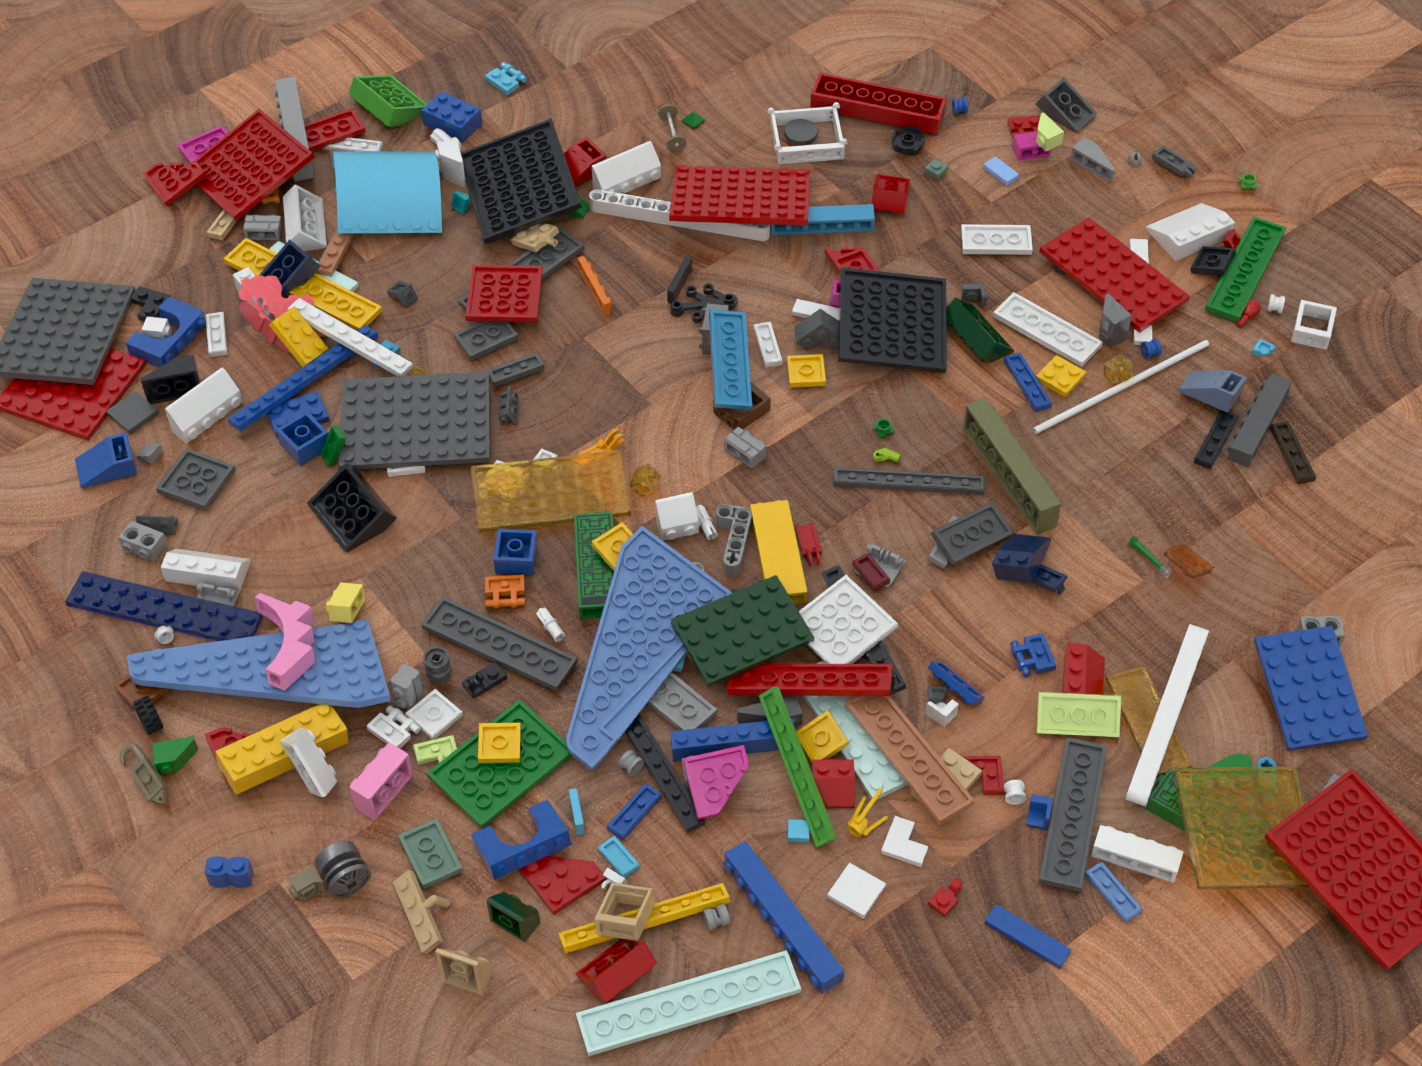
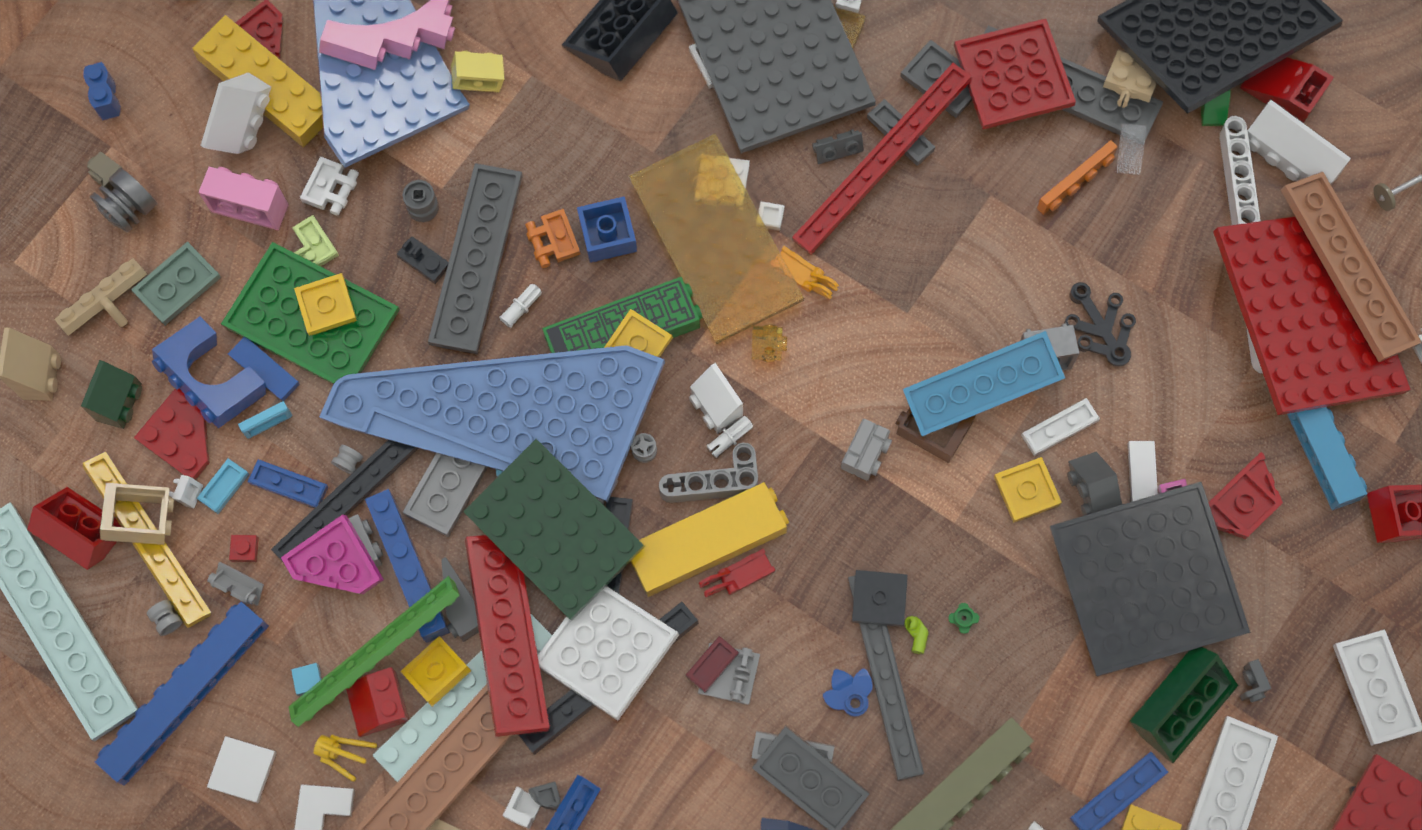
camera: 75 degrees right, 20 degrees up
light grey brick [390,664,424,710] -> none
white tile [405,689,463,740] -> none
black tile [667,255,693,304] -> none
none -> light grey hinge [208,562,264,605]
none -> blue tile [228,337,300,401]
none -> red plate [229,535,259,562]
none -> red plate [792,63,972,255]
none -> blue plate [823,668,872,717]
none -> black plate [852,570,908,627]
none -> clear plate [1116,124,1146,175]
none -> nougat plate [1281,172,1422,362]

